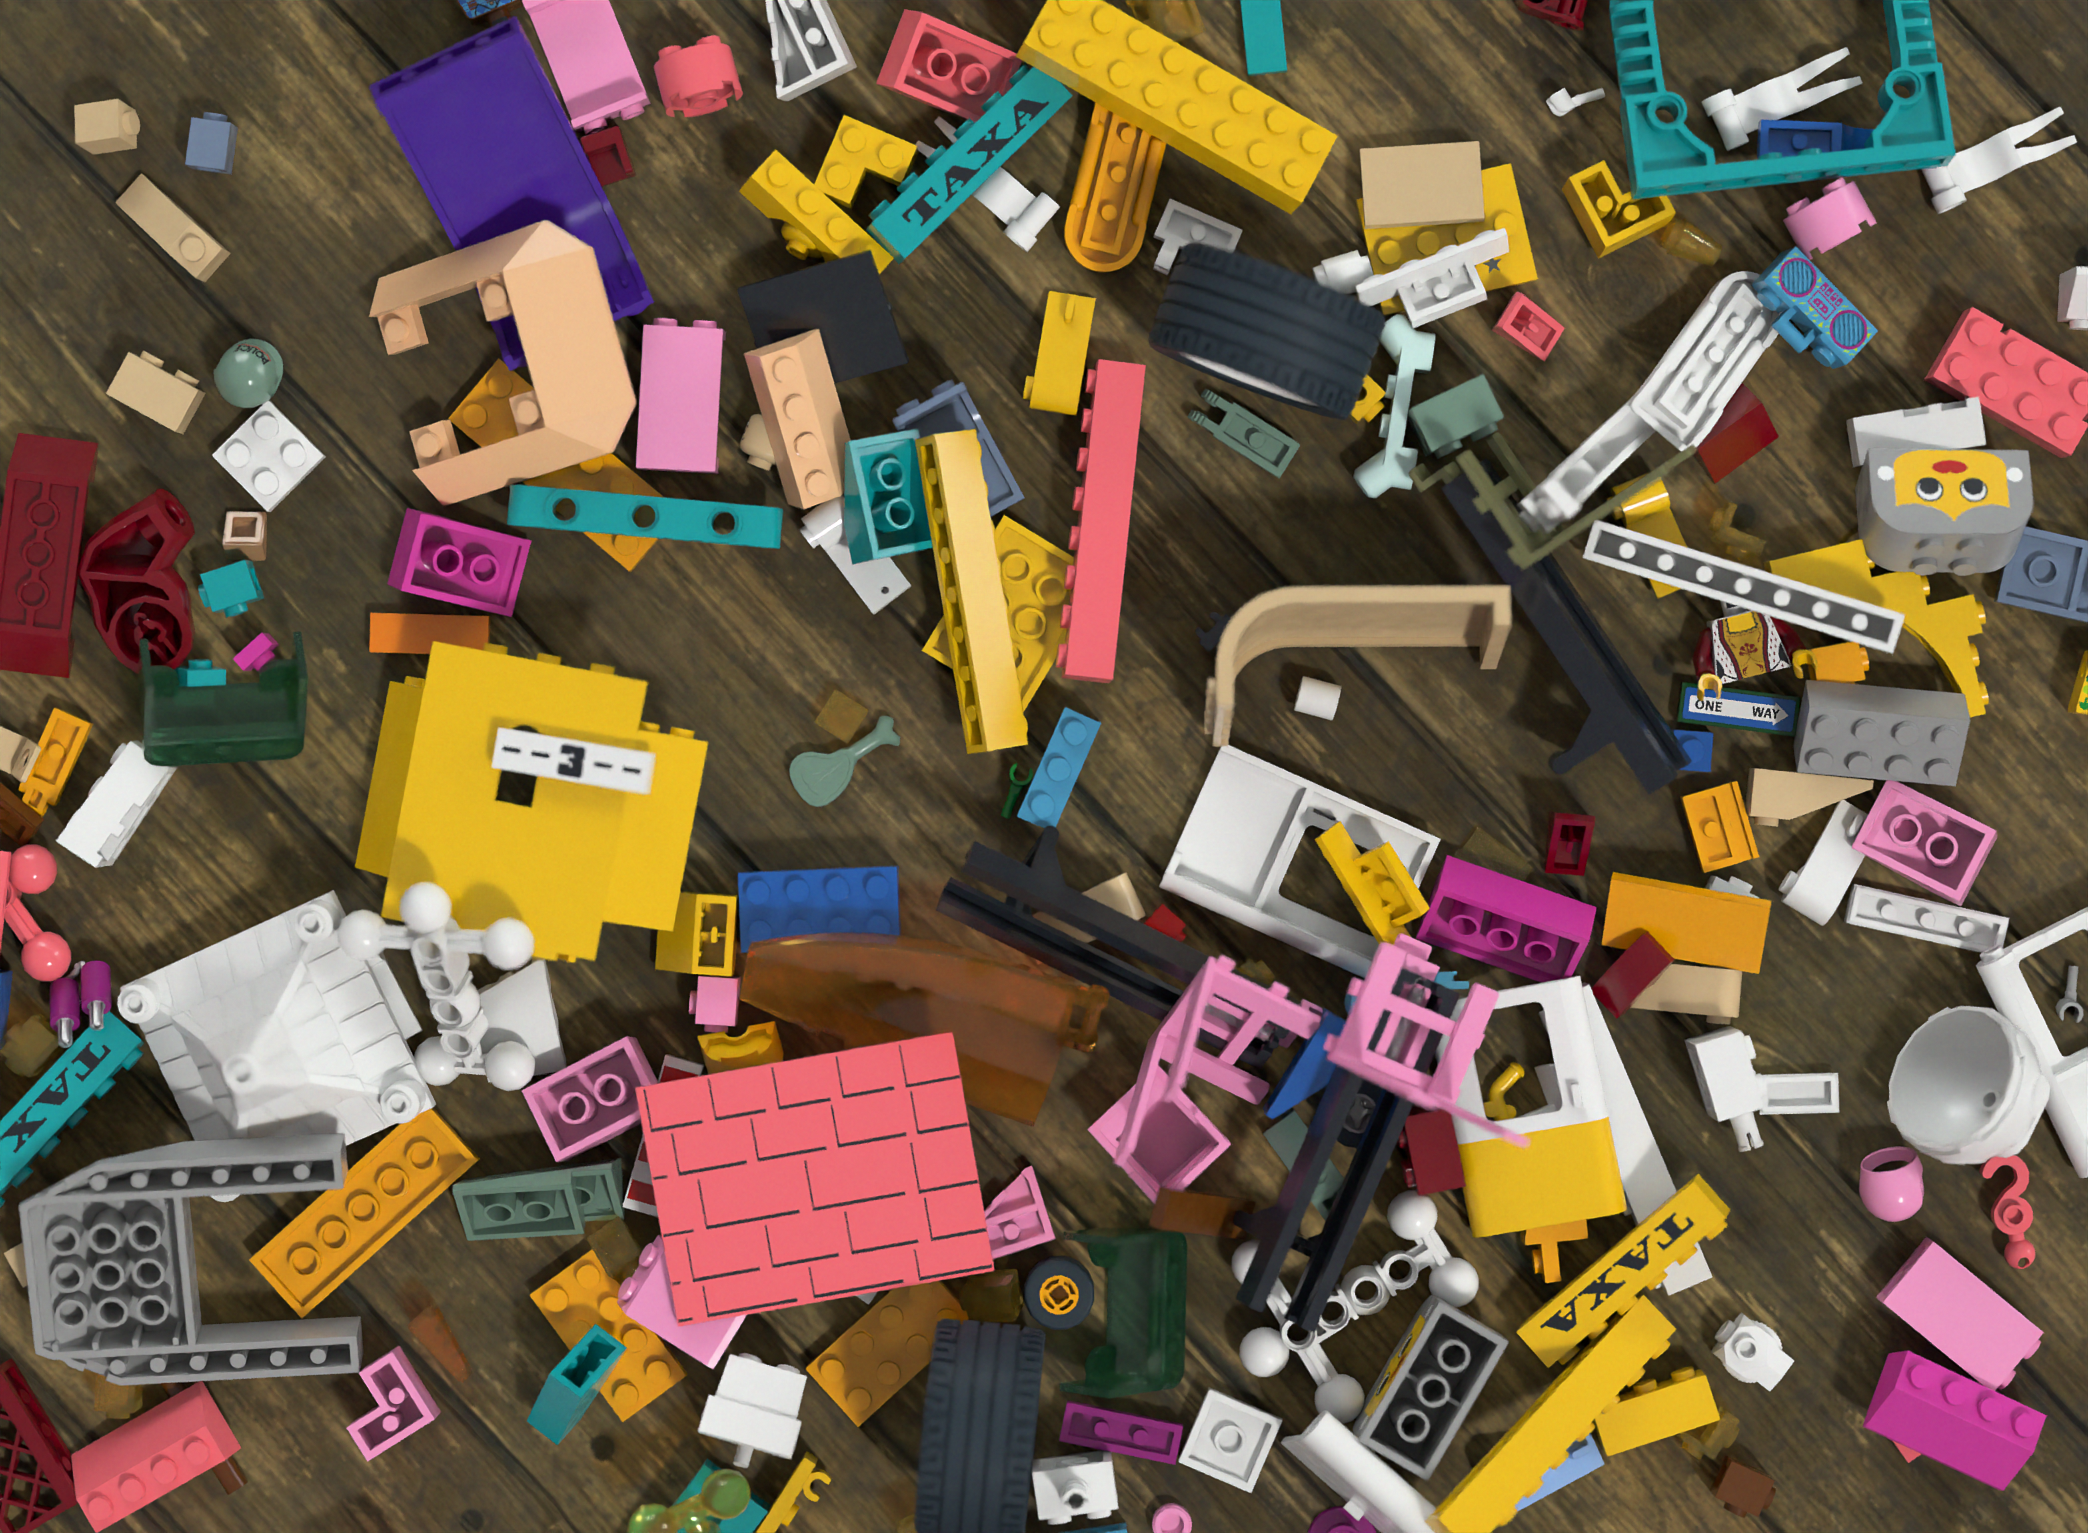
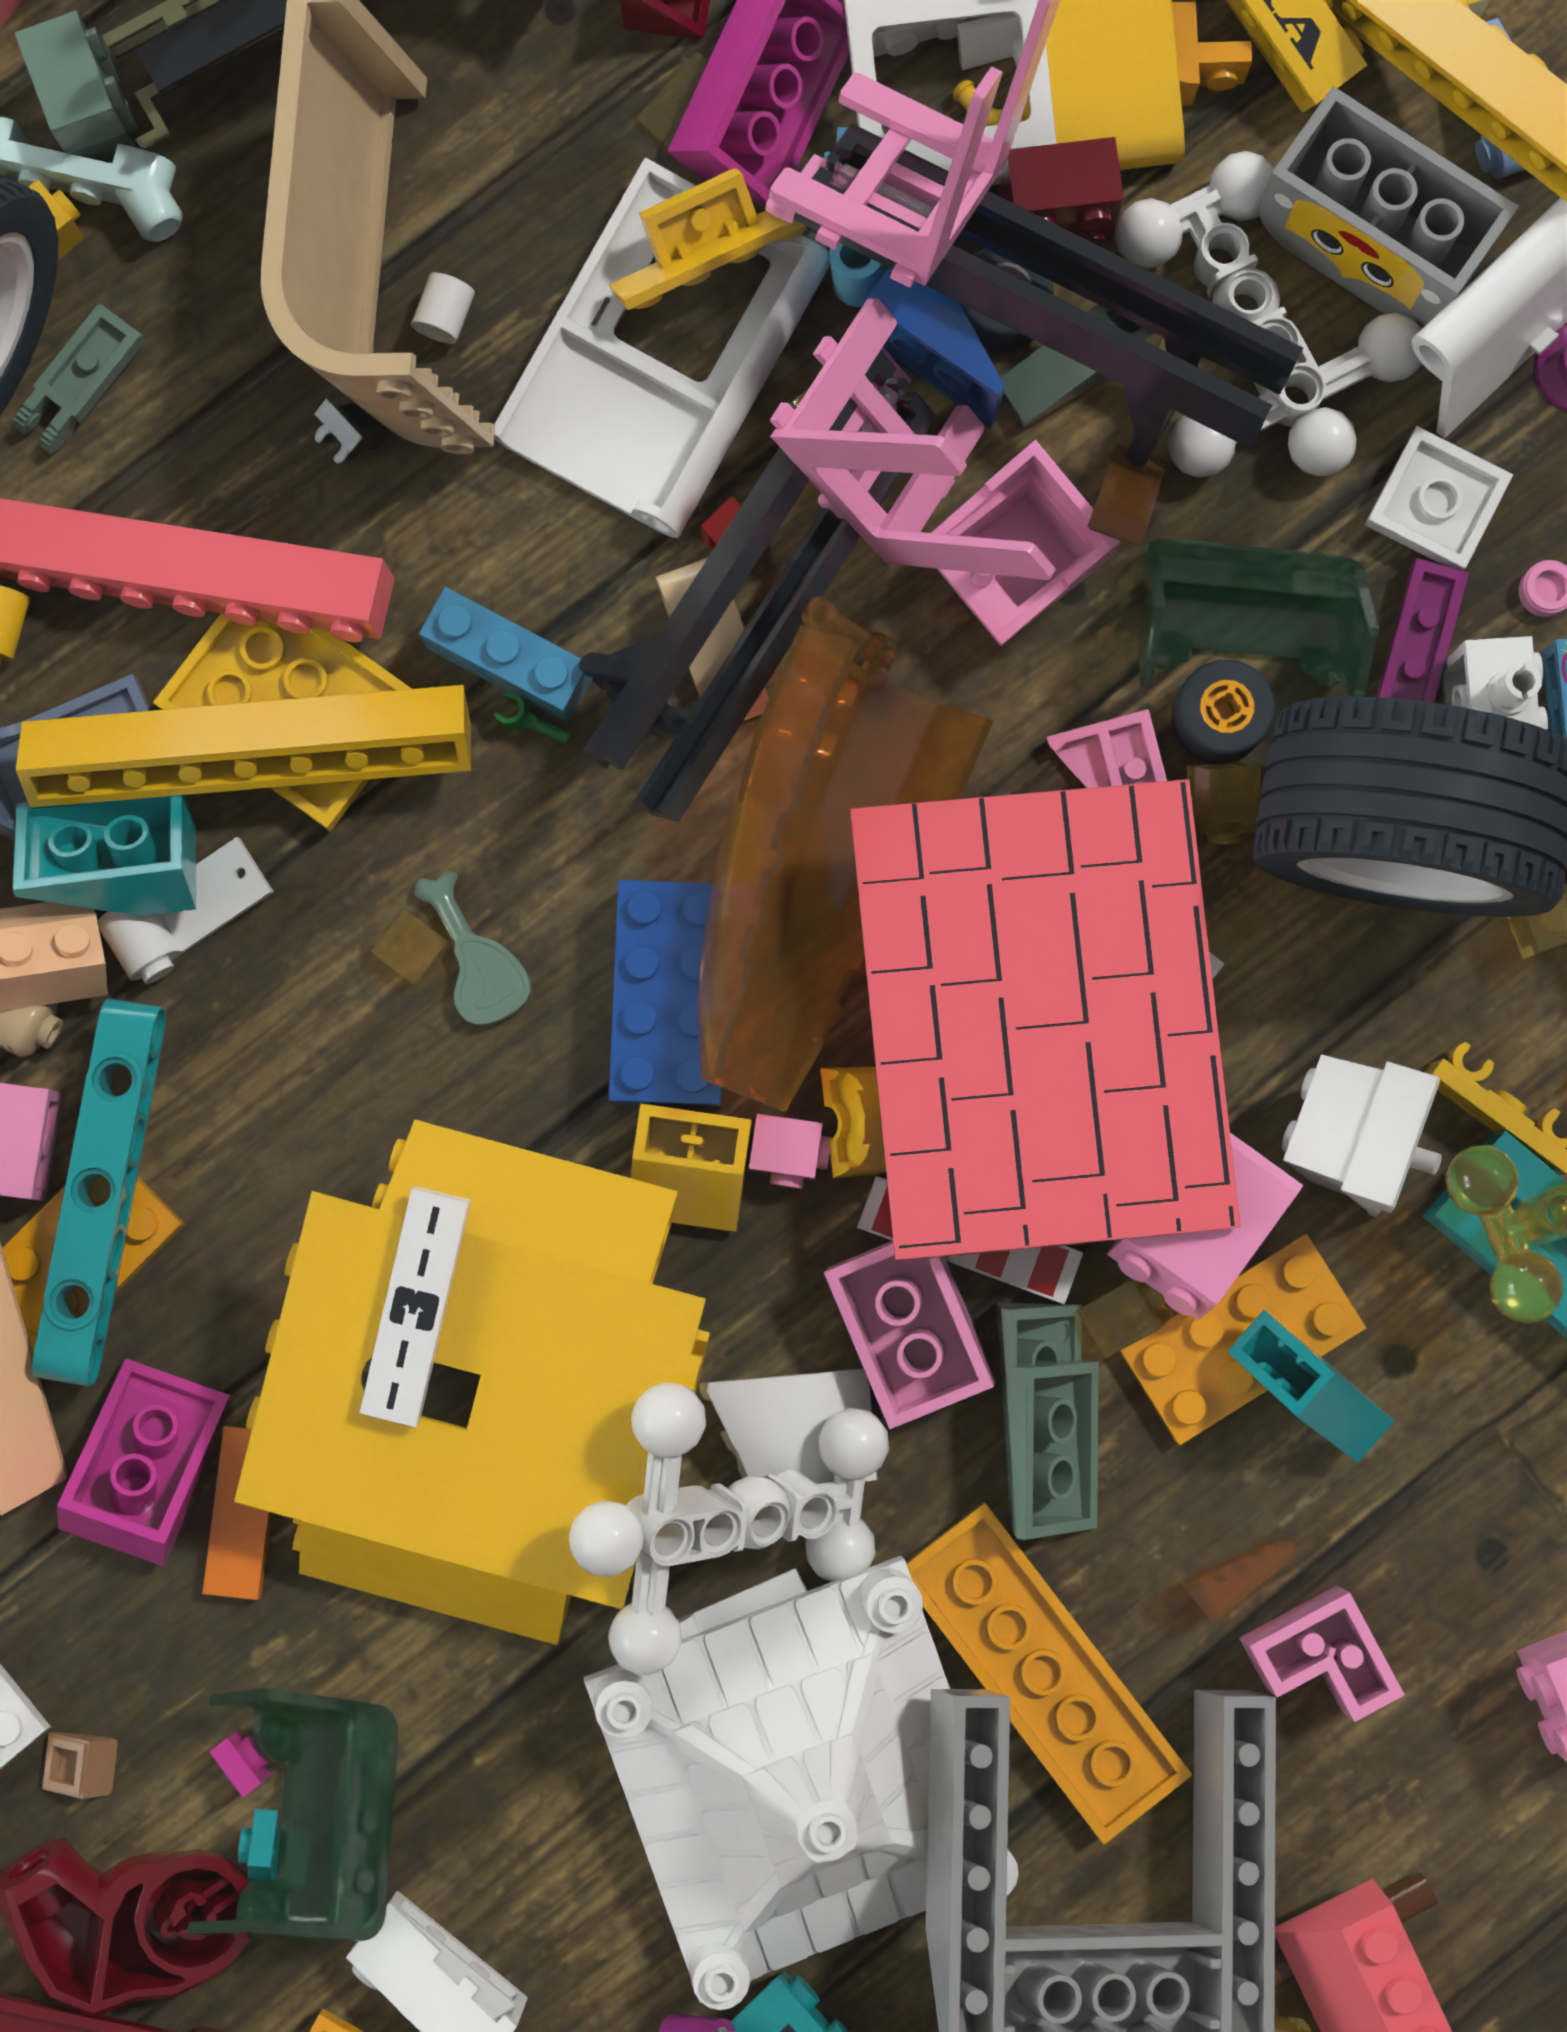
camera: 85 degrees left, 5 degrees down
teal brick [198,560,264,618] -> none
light orange plate [805,1280,975,1427] -> none

